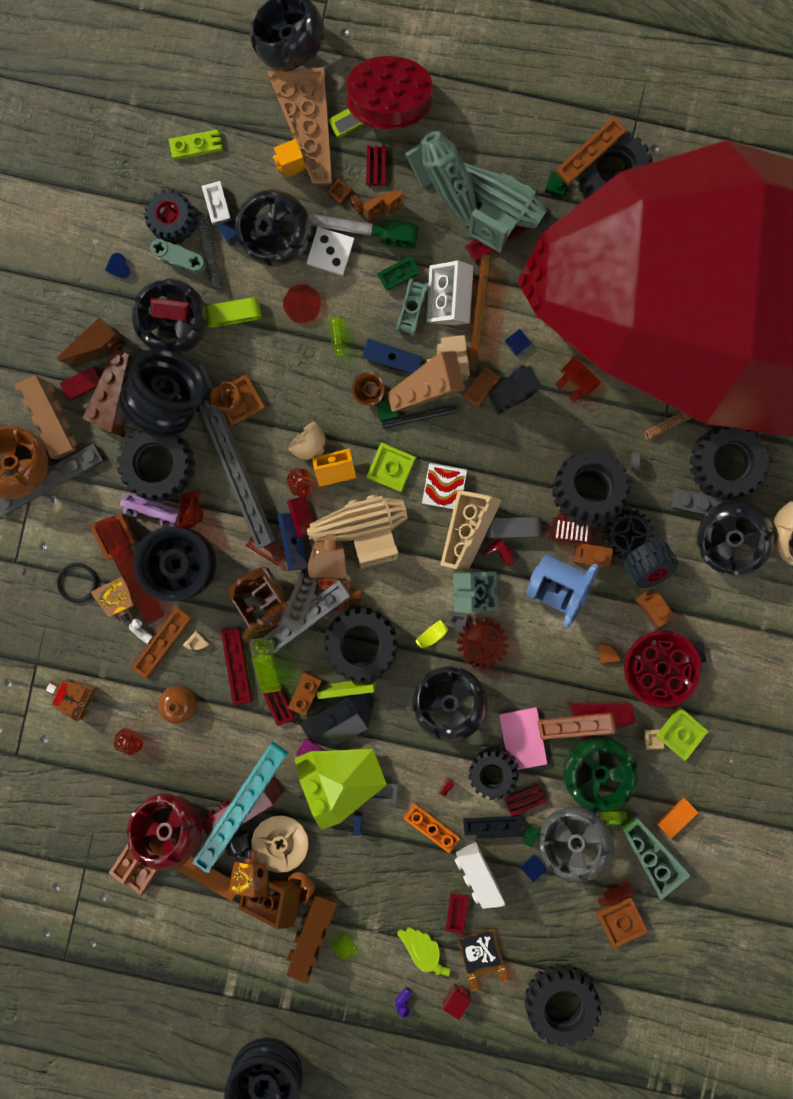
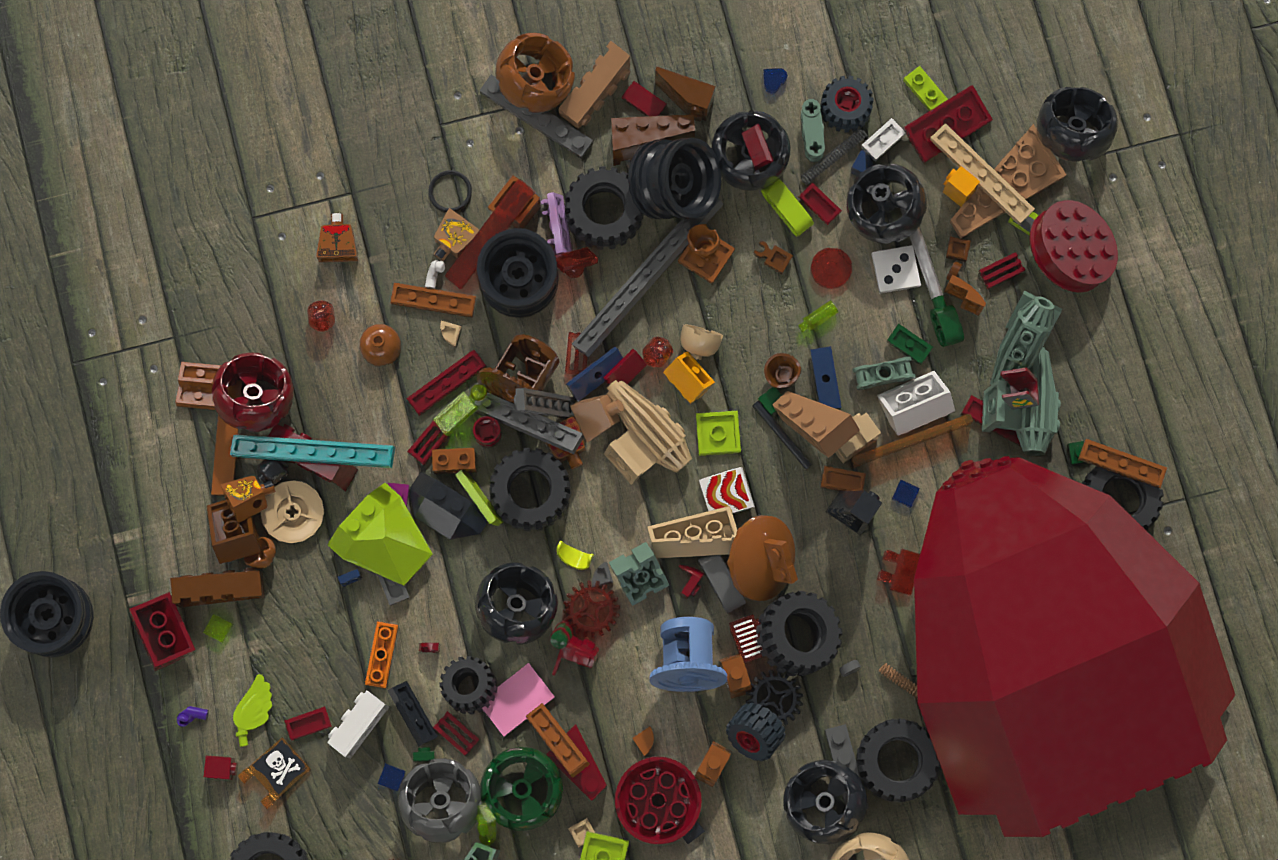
camera: 65 degrees right, 10 degrees down
none -> dark red slope [129,592,195,671]
none -> dark red wheel [473,416,502,448]
none -> dark red piece [550,620,599,676]
none -> dark orange bracket [727,515,798,601]
none -> reddish brown plate [754,241,793,275]
none -> dark red tile [798,183,842,226]
none -> dark red tile [902,85,993,163]
none -> tan plate [930,123,1035,225]
none -> dark red piece [1001,368,1039,410]

